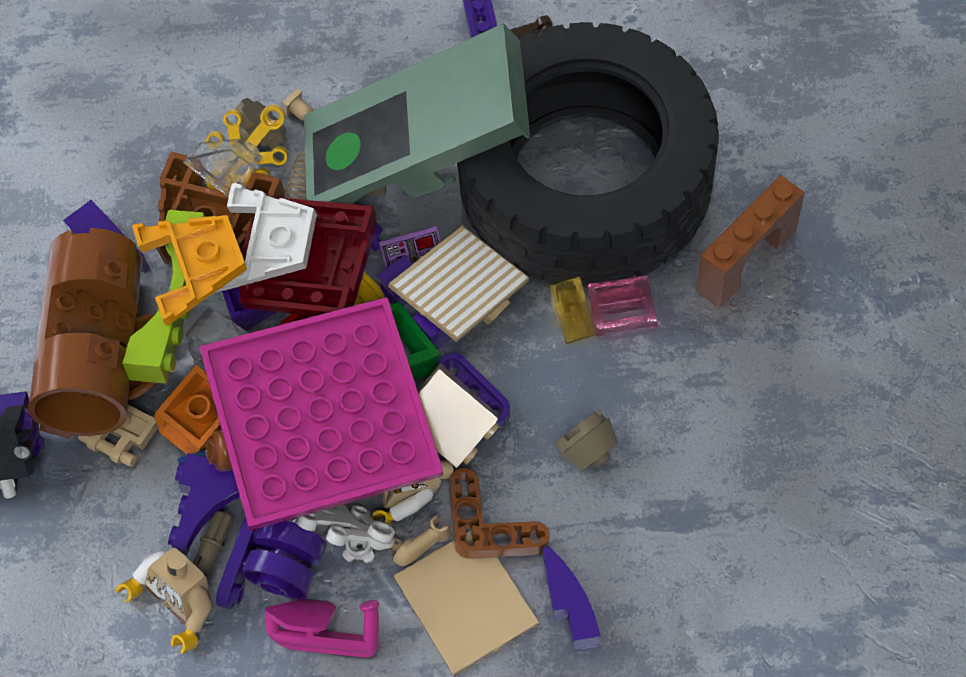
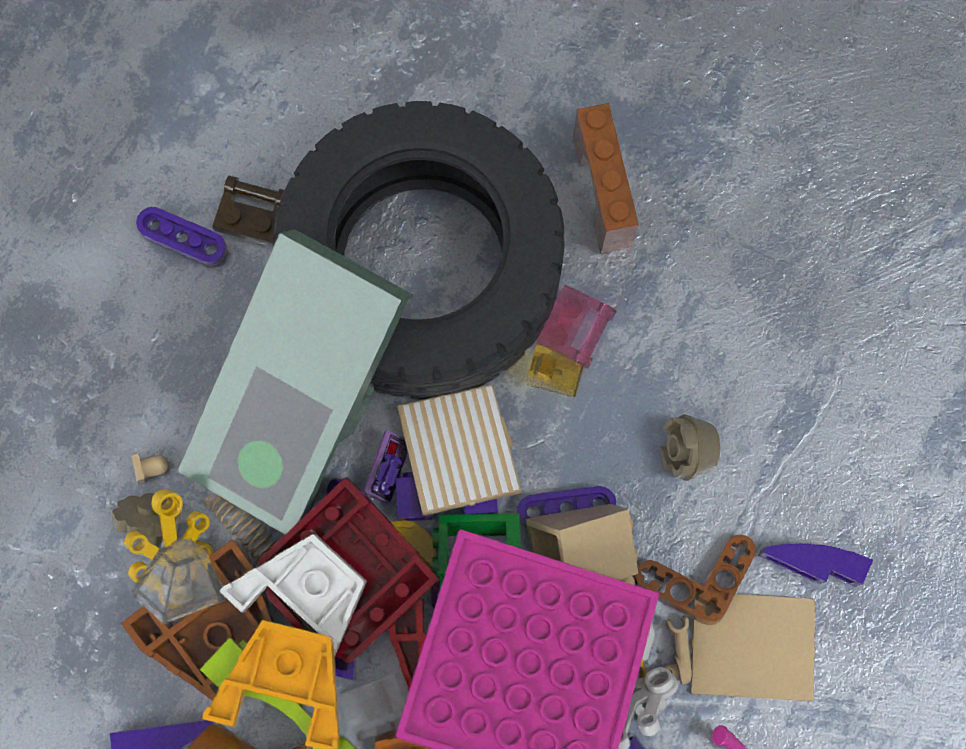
camera: 60 degrees left, 15 degrees up
none -> dark purple piece [371,454,402,496]

